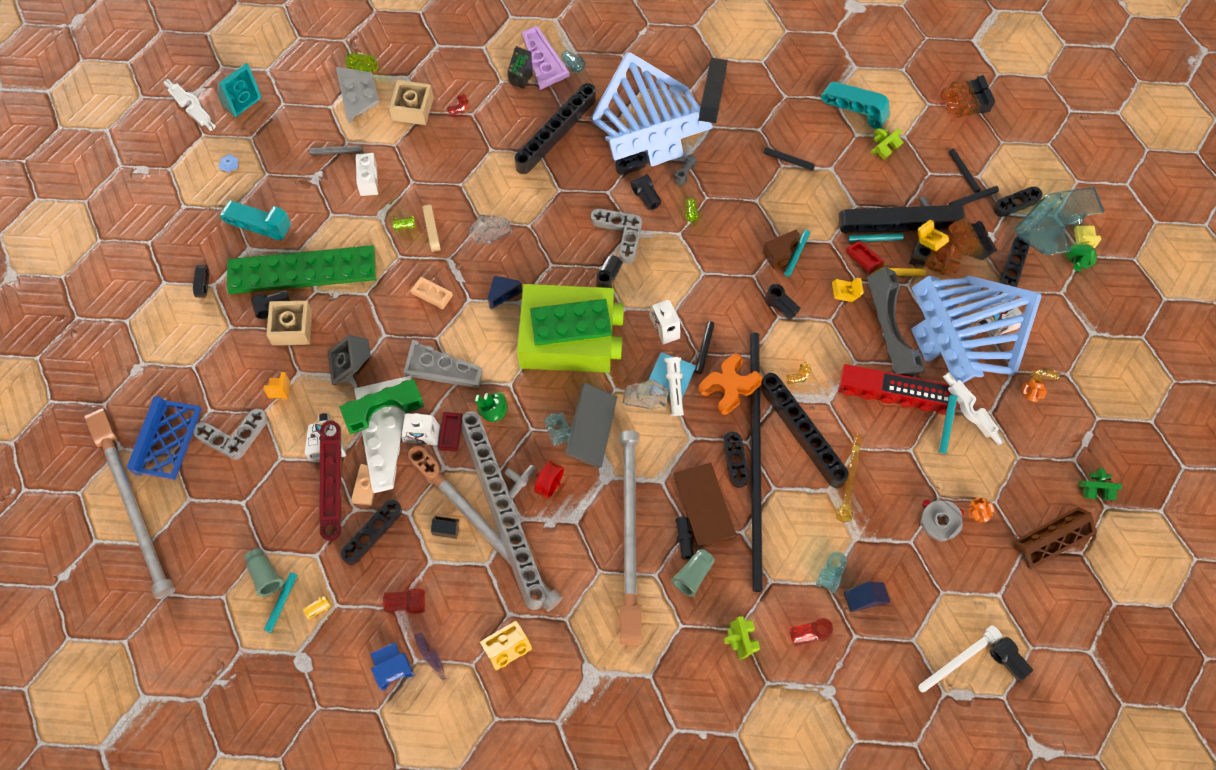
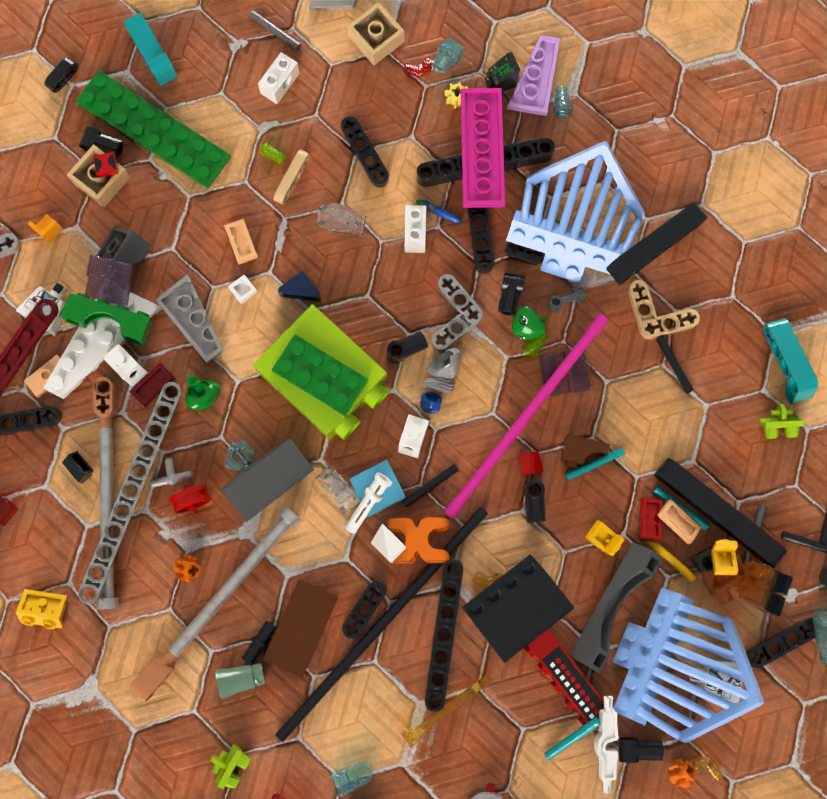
camera: 40 degrees right, 15 degrees up
none -> slope [85,255,133,306]
none -> red tile [93,152,119,178]
none -> orange gear [173,554,201,583]
none -> white tile [228,275,257,304]
none -> black beam [341,117,389,188]
none -> white slope [371,523,406,563]
none -> white brick [405,205,426,253]
none -> blue piece [416,200,462,224]
none -> blue tile [420,392,442,413]
none -> light grey hair [423,348,461,393]
none -> clear light blue piece [431,37,466,73]
none -> dark pink piece [443,313,609,519]
none -> light yellow gear [445,81,468,109]
none -> dark pink plate [460,88,505,208]
none -> black slope [462,554,574,663]
none -> black beam [467,208,494,274]
none -> green piece [512,306,547,341]
none -> red slope [518,451,544,477]
none -> slope [539,350,590,396]
none -> black piece [619,738,664,763]
none -> tan beam [628,280,700,339]
none -> light nougat plate [657,499,701,544]

